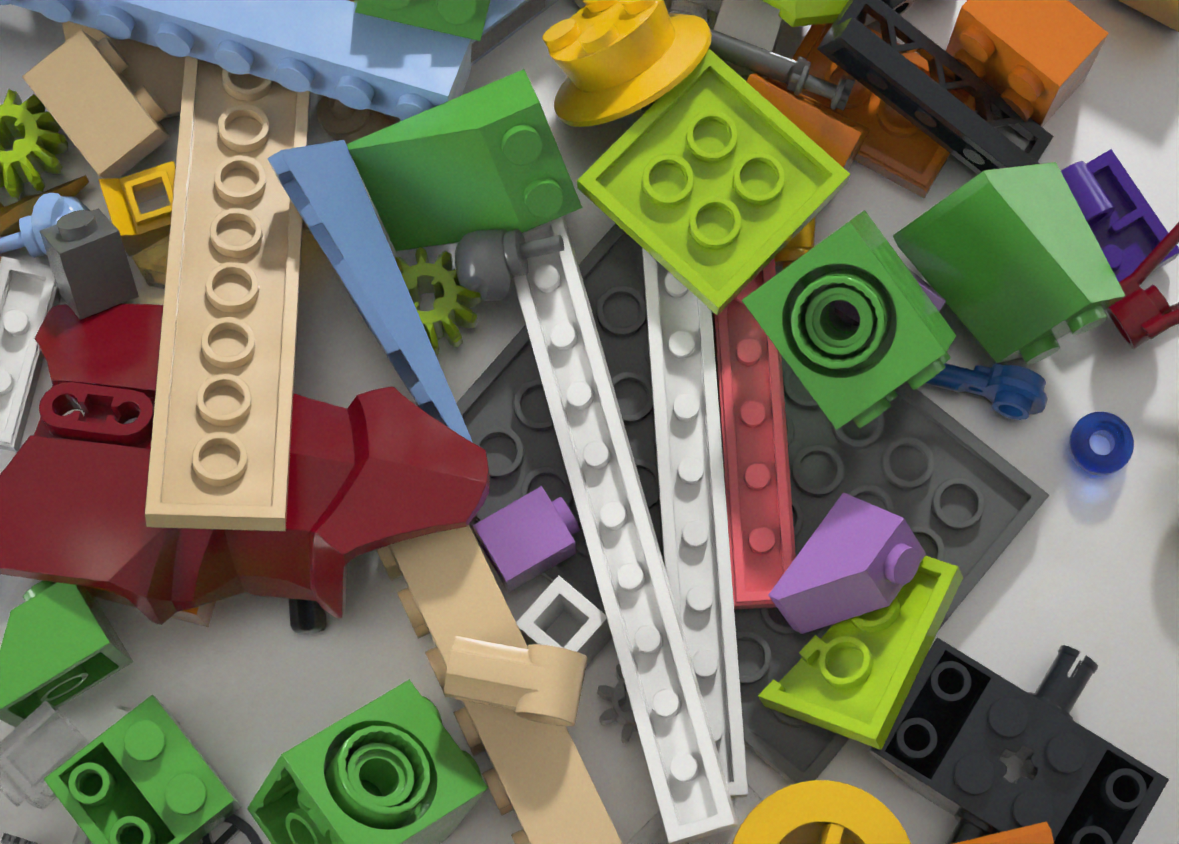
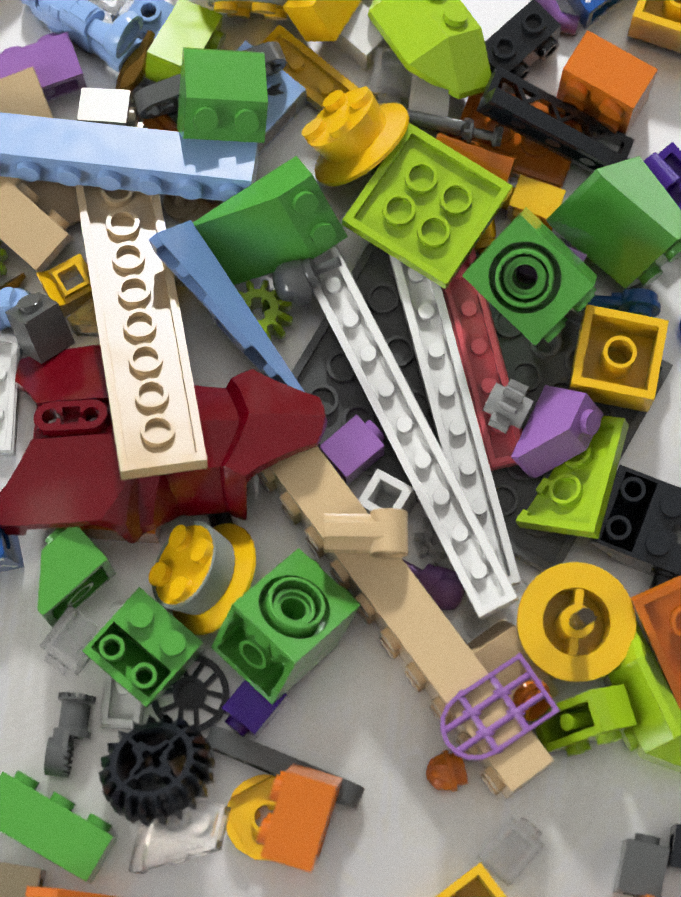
camera: 10 degrees left, 0 degrees up
none -> yellow piece [148,521,256,635]
none -> medium lavender piece [403,559,465,612]
none -> light grey gear [483,378,534,434]
none -> yellow window [501,175,566,231]
none -> yellow brick [568,304,669,412]

